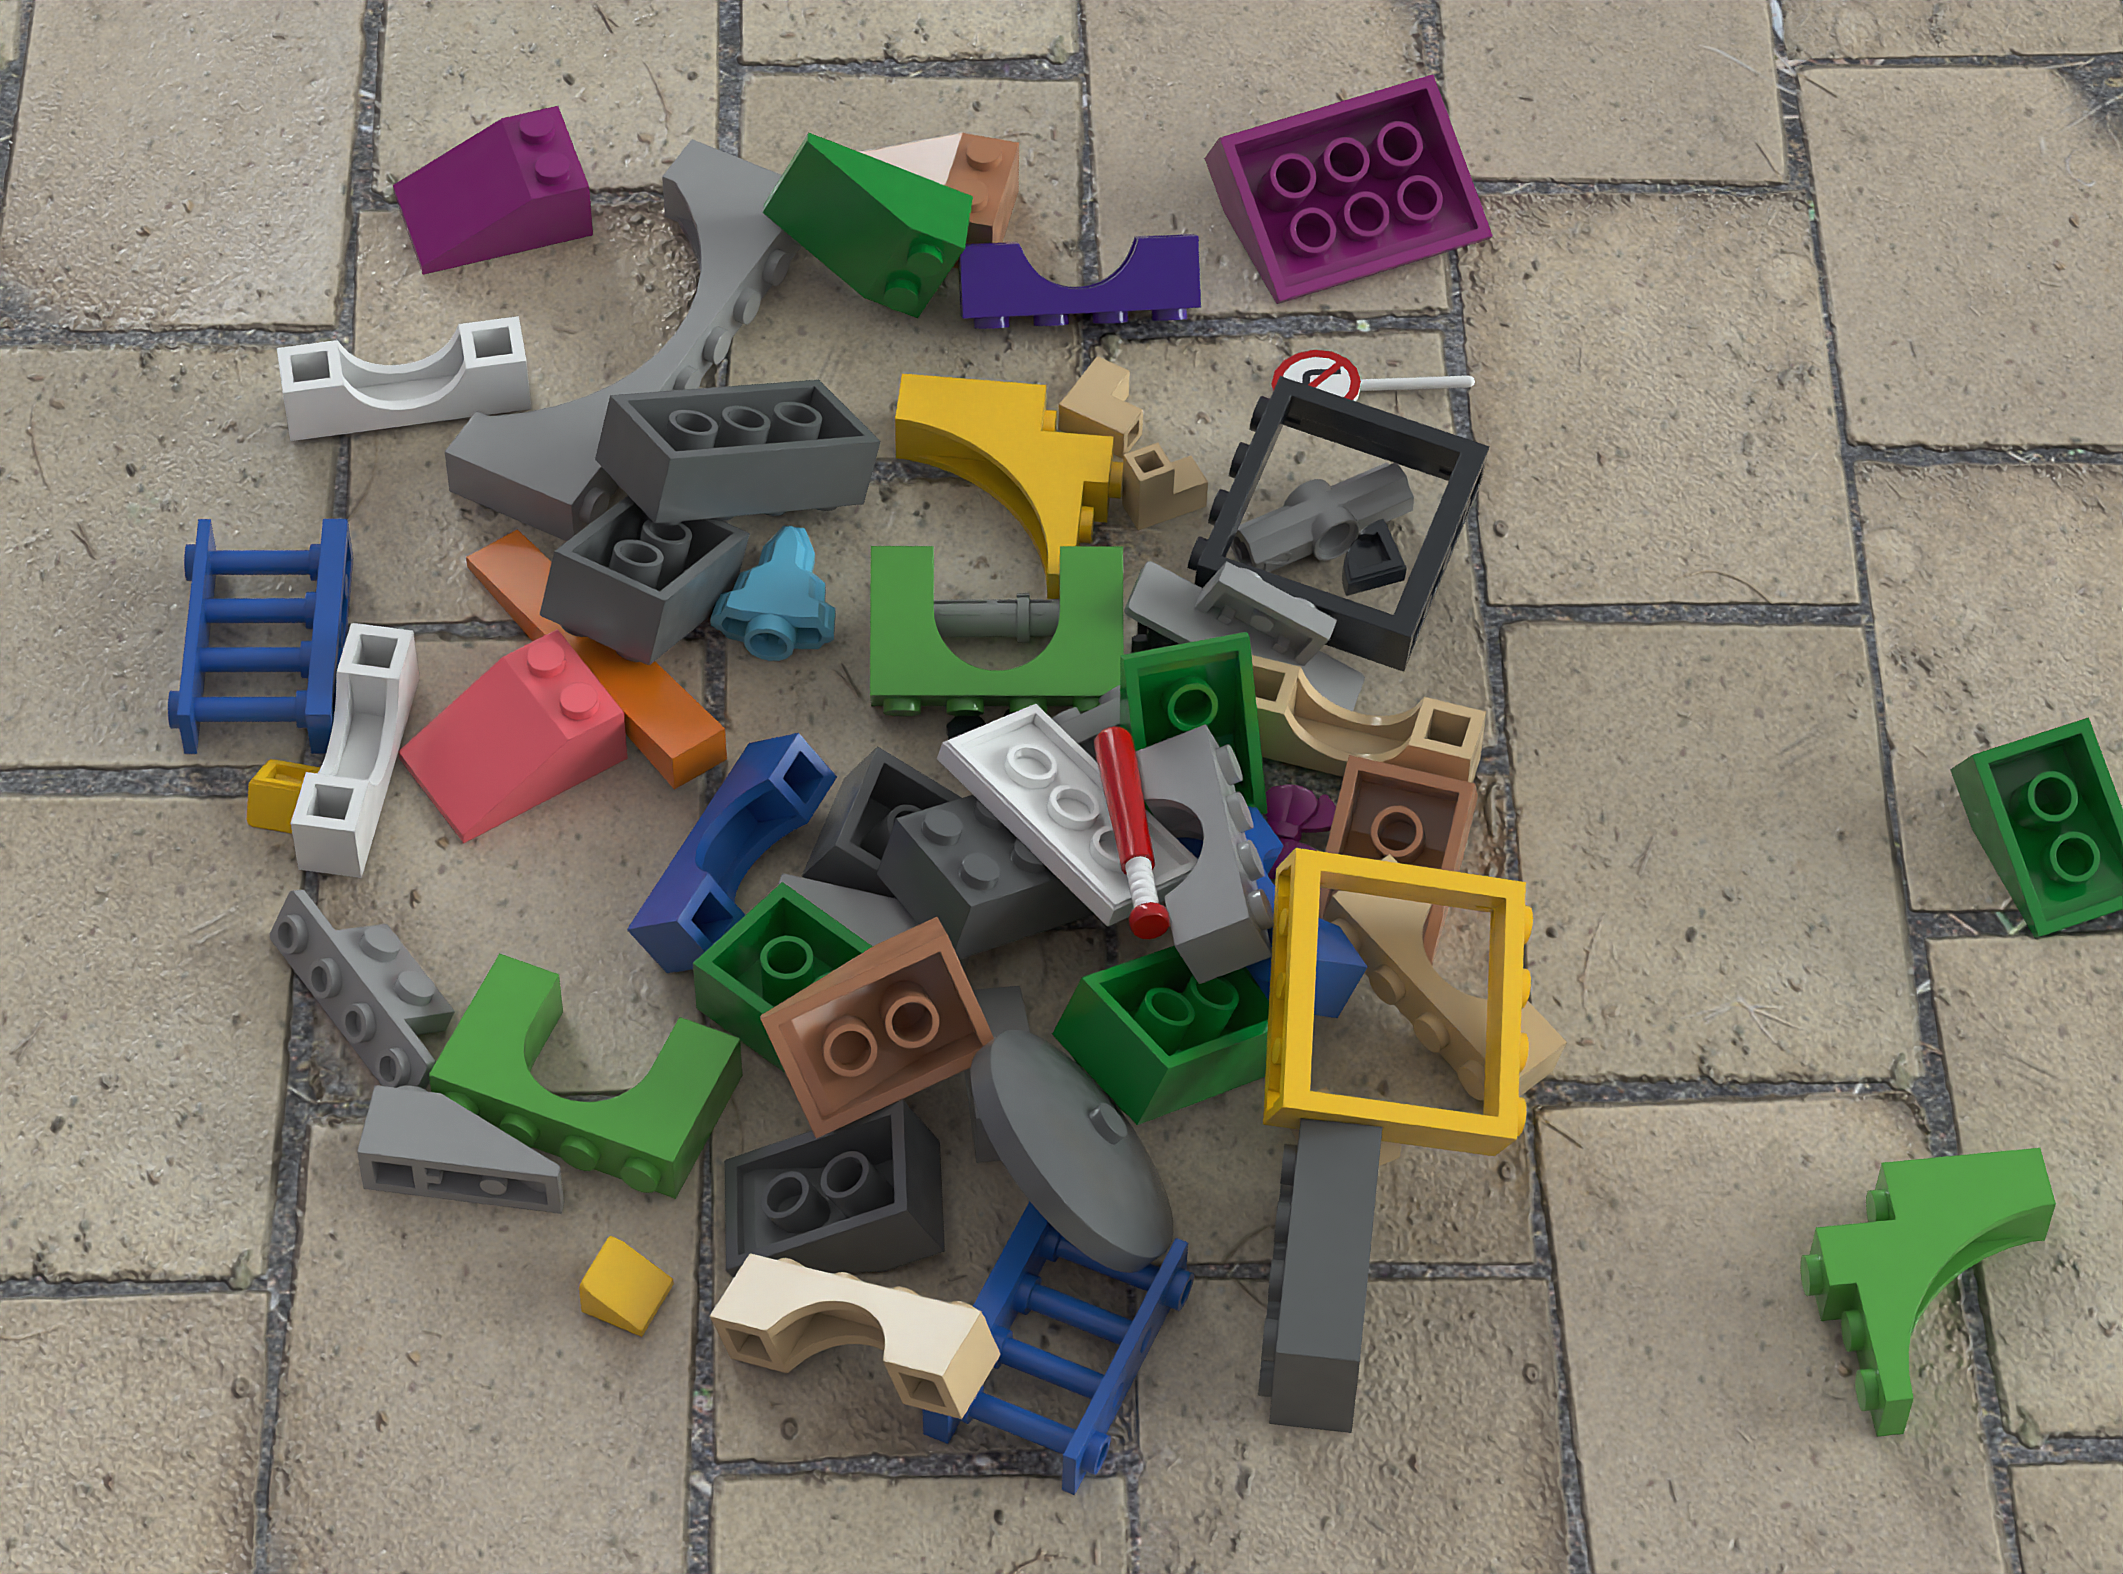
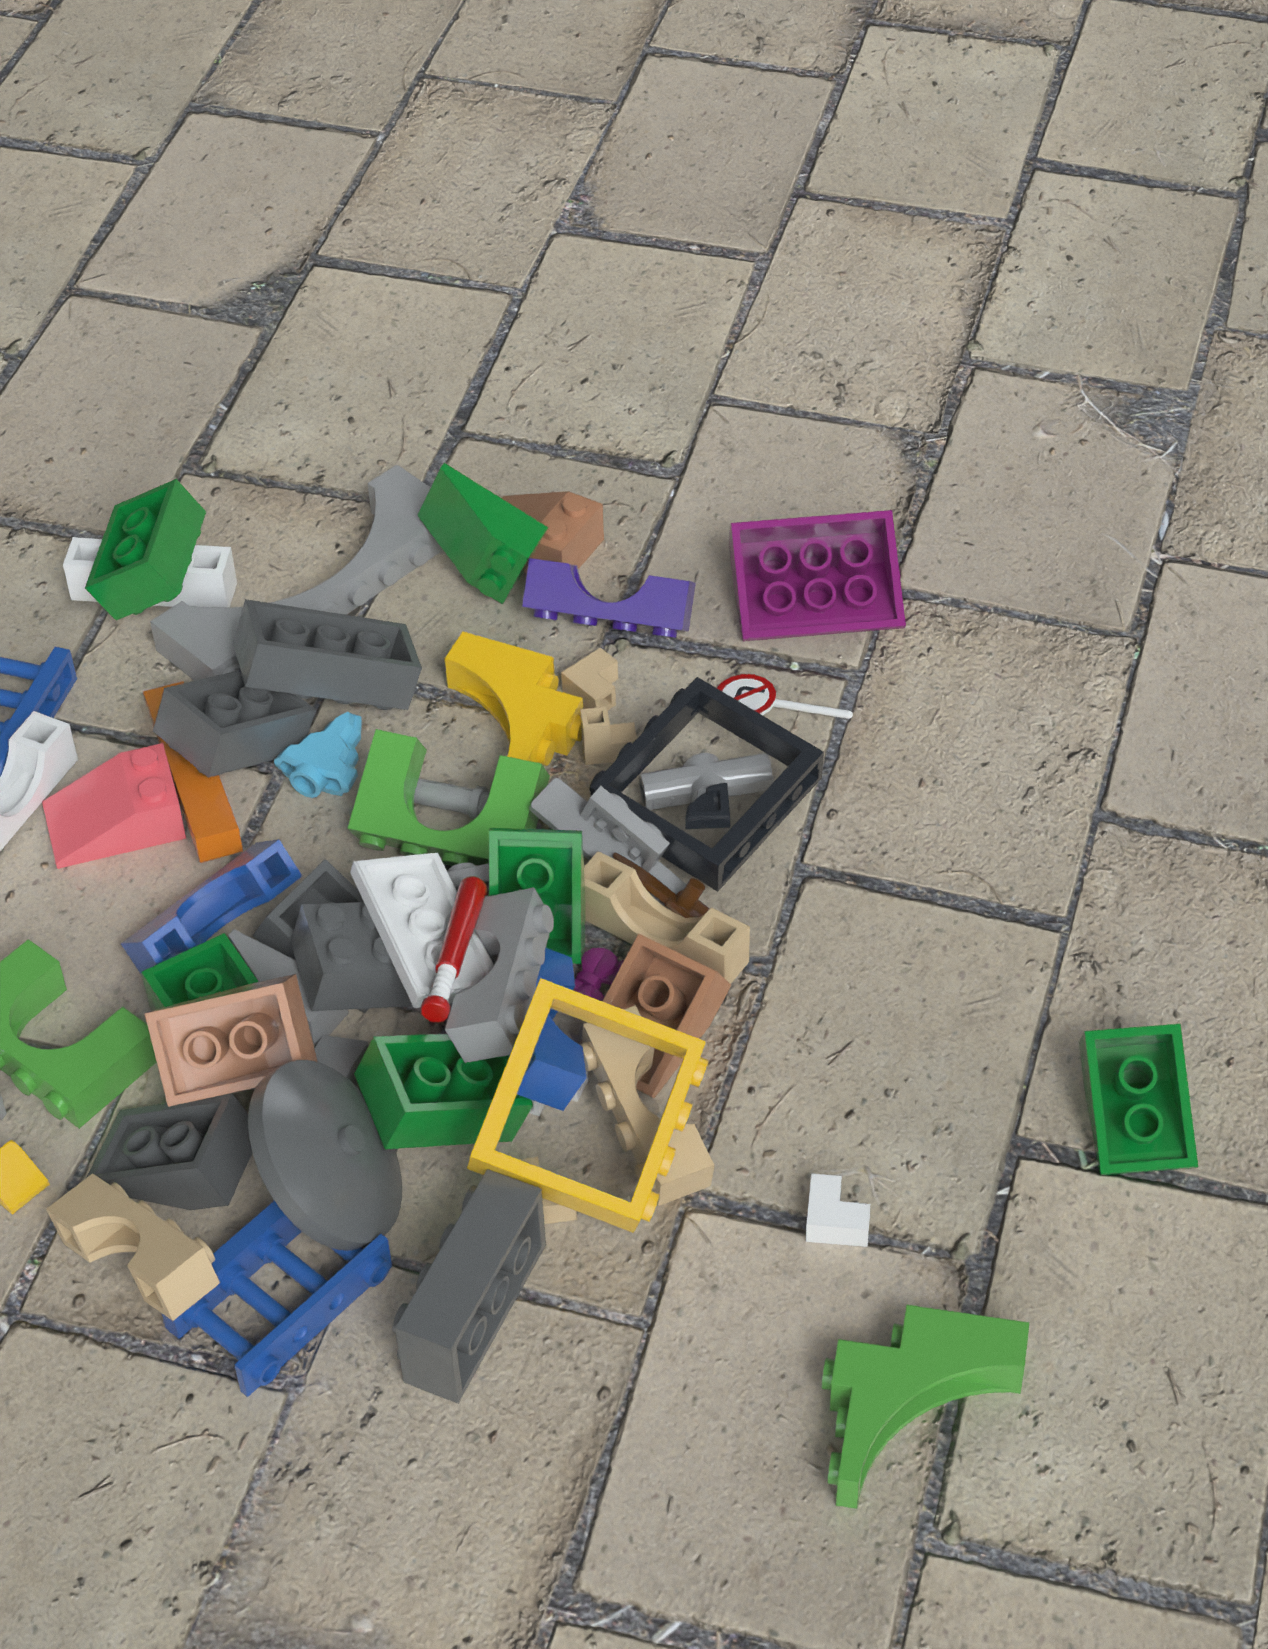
camera: 20 degrees right, 5 degrees down
magenta slope [393,106,593,275] -> none
none -> green brick [85,479,206,621]
none -> reddish brown piece [612,852,710,918]
none -> white piece [806,1173,871,1247]

